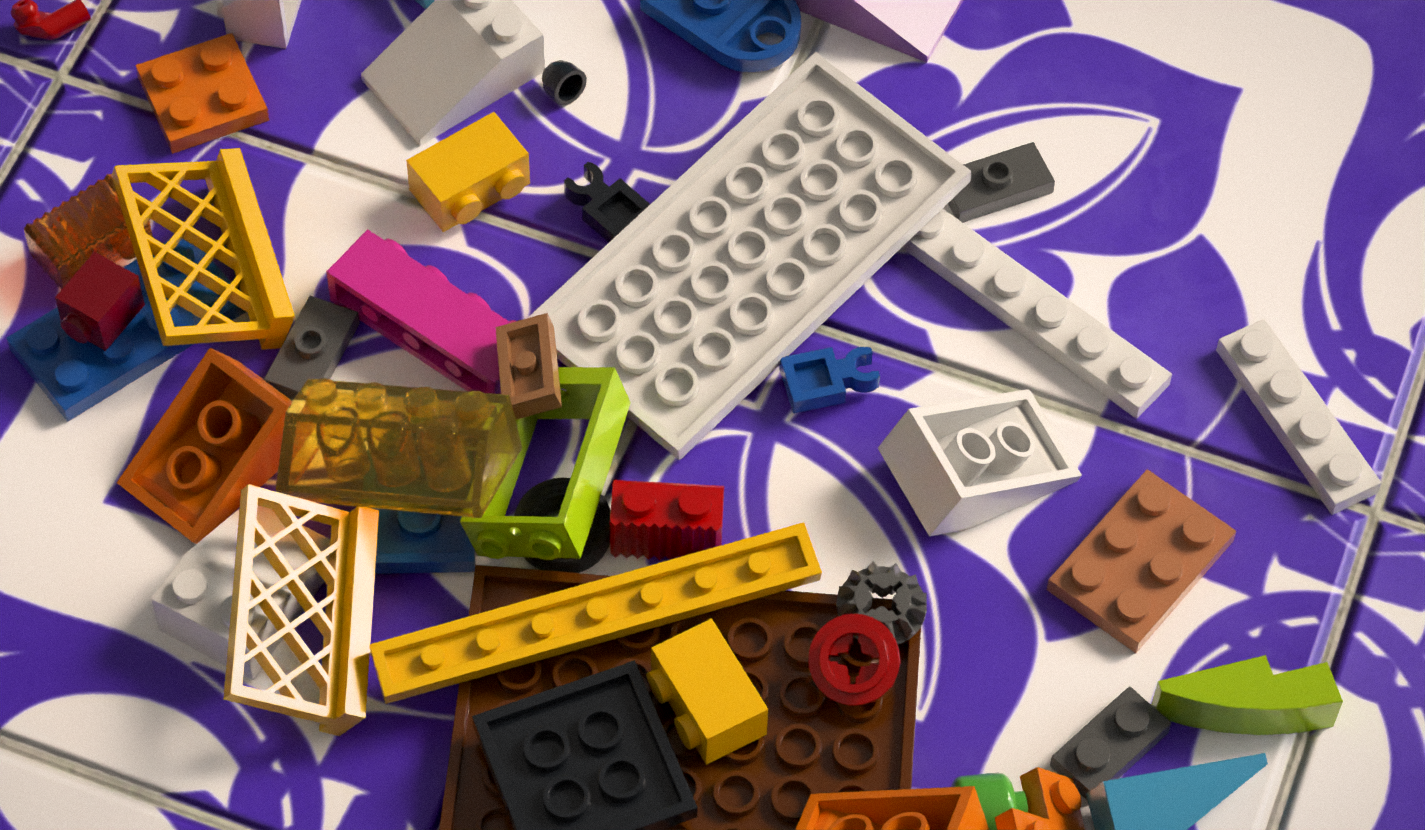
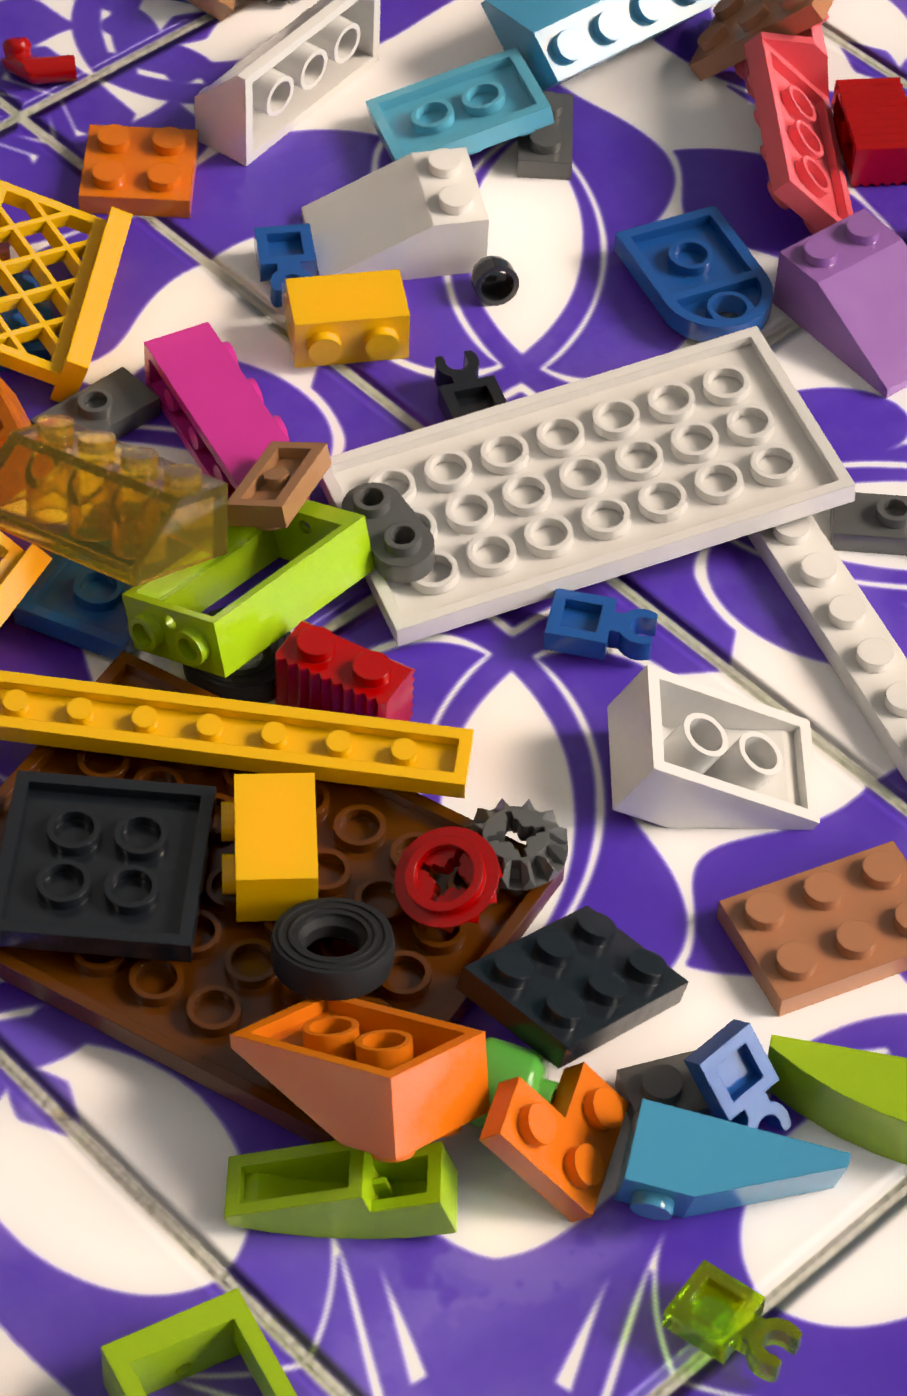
camera: 25 degrees right, 10 degrees down
none -> blue plate [254,223,317,308]
none -> black tyre [270,897,395,1001]
none -> dark grey plate [342,482,436,583]
none -> black plate [456,905,689,1069]
none -> plate [684,1019,791,1131]

